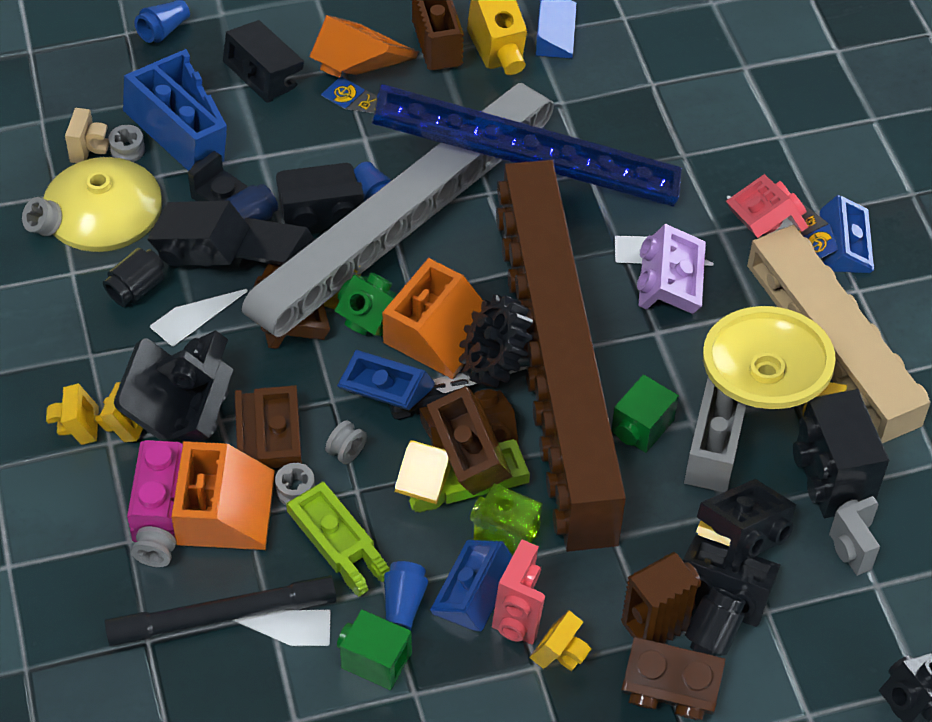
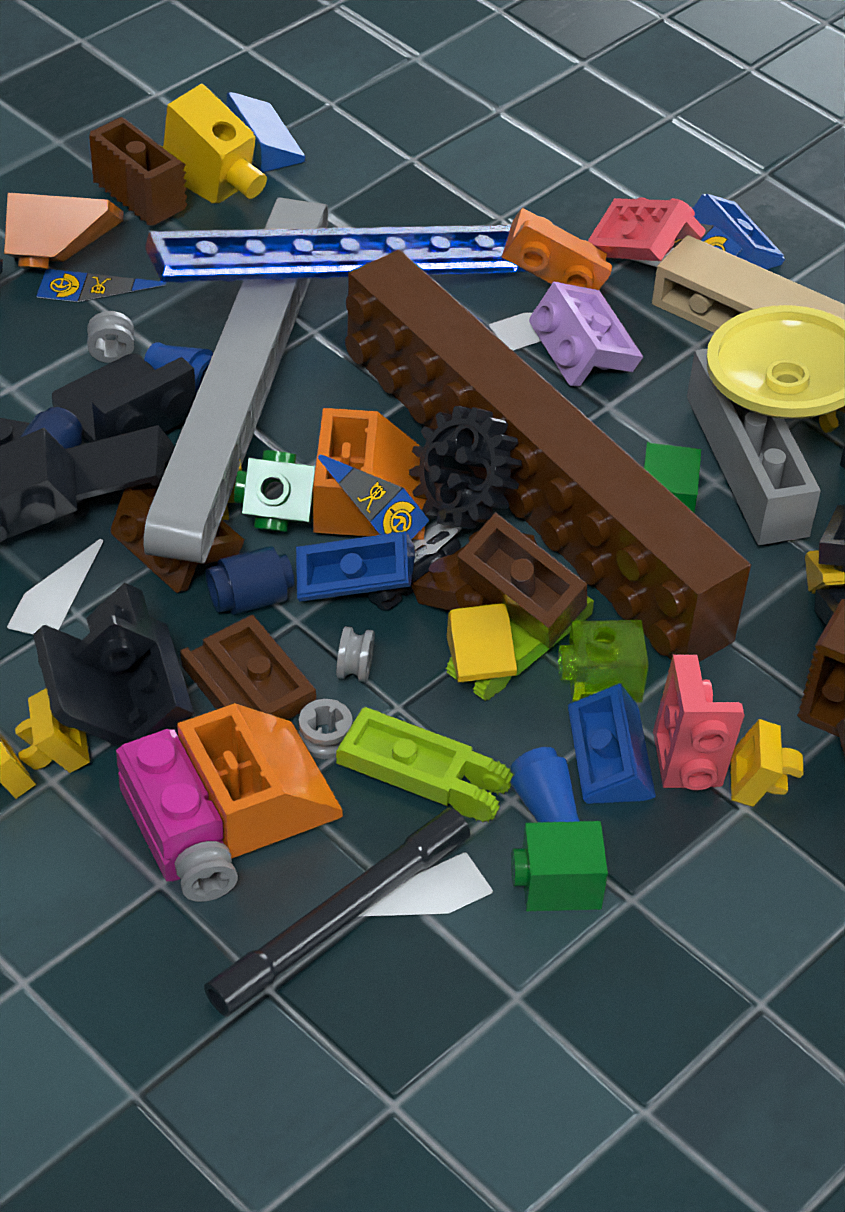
camera: 30 degrees left, 5 degrees down
none -> light grey bush [87,311,134,363]
none -> dark blue brick [206,546,294,615]
none -> sticker [318,454,429,540]
none -> orange bracket [502,208,612,290]

